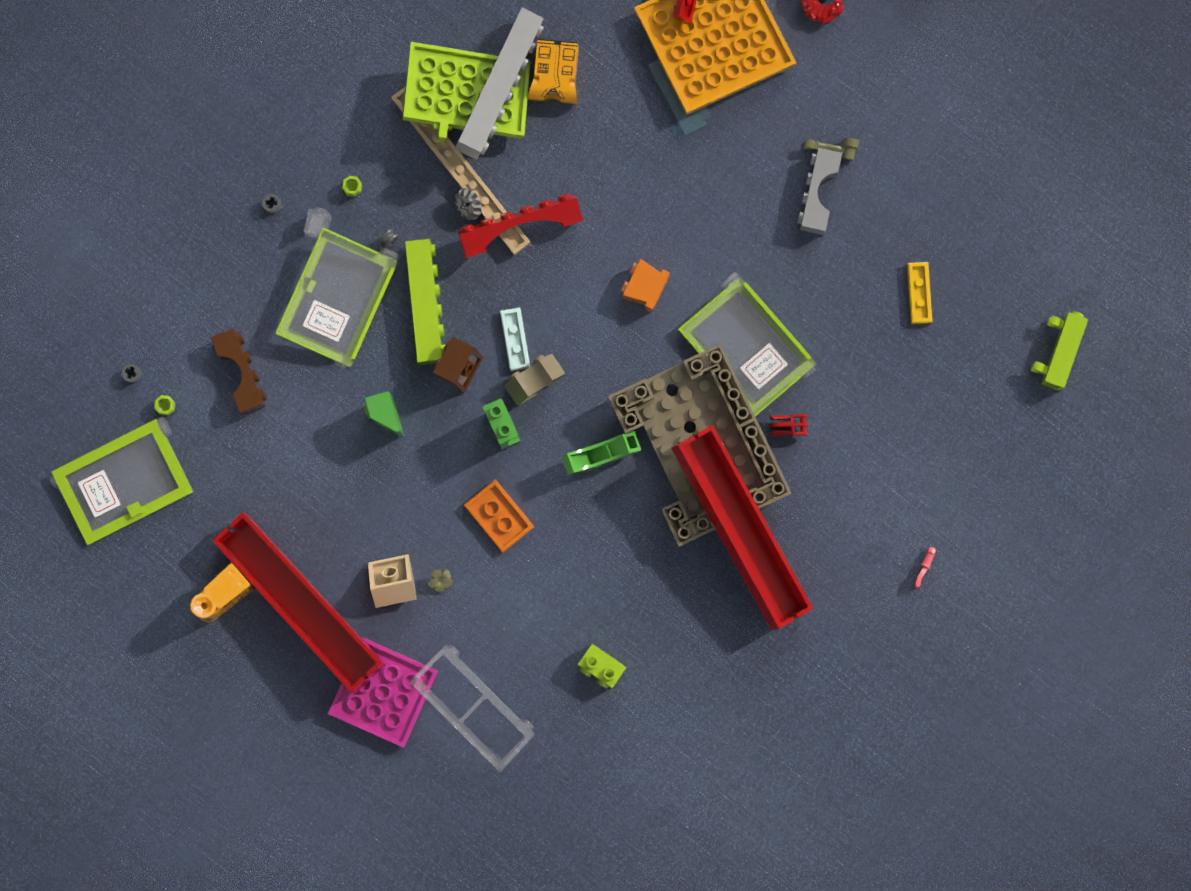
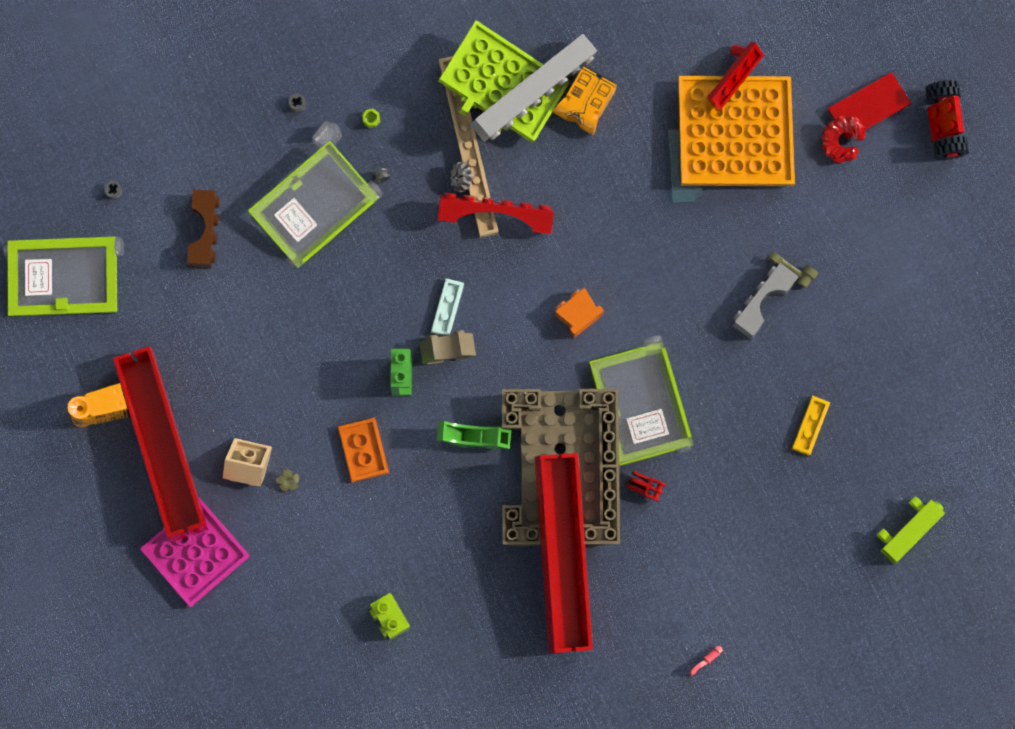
camera: 20 degrees right, 5 degrees down
lime tile [154,395,175,416] -> none
bright green slope [363,391,404,437] -> none
lime brick [405,239,445,365] -> none
clear windscreen [410,644,535,772] -> none
reddish brown slope [433,337,484,393] -> none

